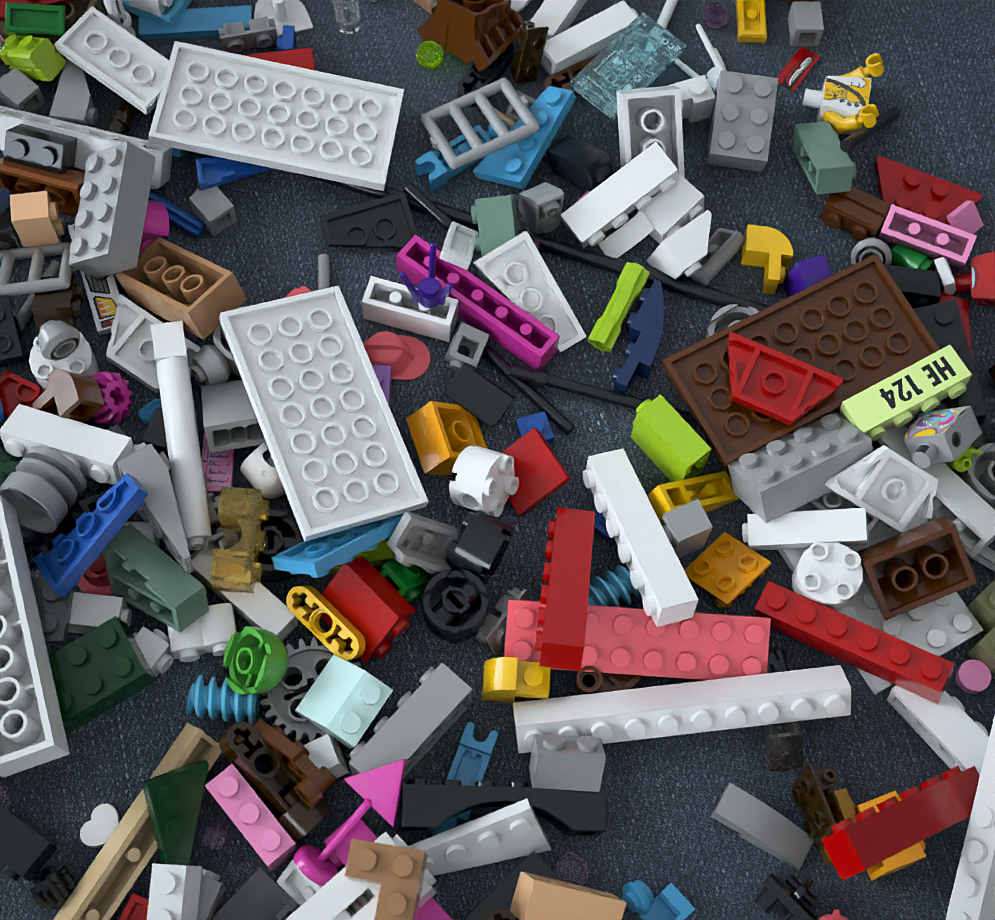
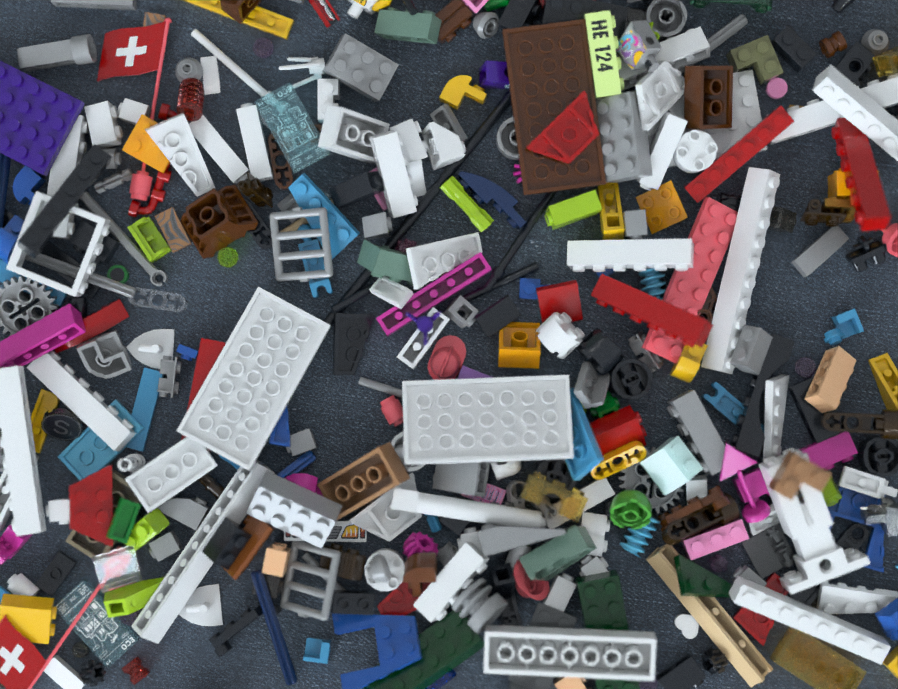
camera: 65 degrees left, 20 degrees up
blue wing [33,473,149,598] -> none
light grey cone [190,345,231,385] -> none

